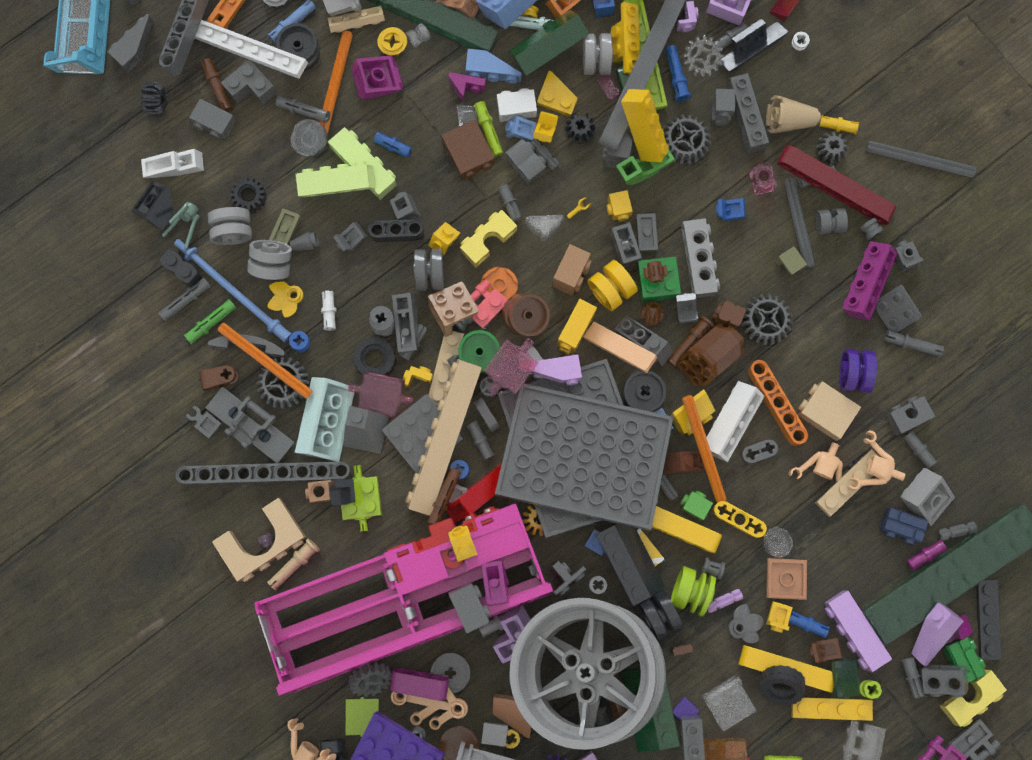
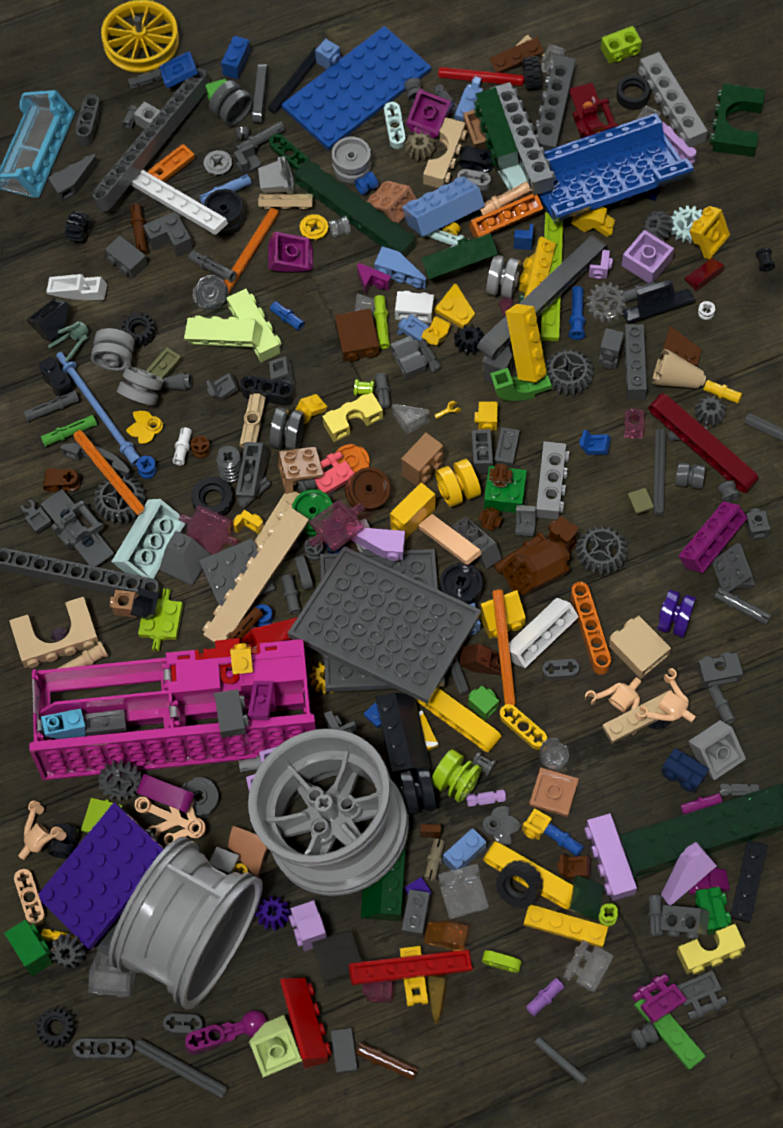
camera: 20 degrees right, 15 degrees down
none -> medium azure slope [41,709,85,739]
none -> dark grey plate [84,709,126,736]
none -> reddish brown wheel [191,436,211,459]
none -> tan piece [240,393,266,448]
none -> lime bush [354,379,375,396]
none -> dark tan pin [423,839,446,881]
none -> medium blue brick [443,828,486,875]
none -> reddish brown wing [661,327,702,367]

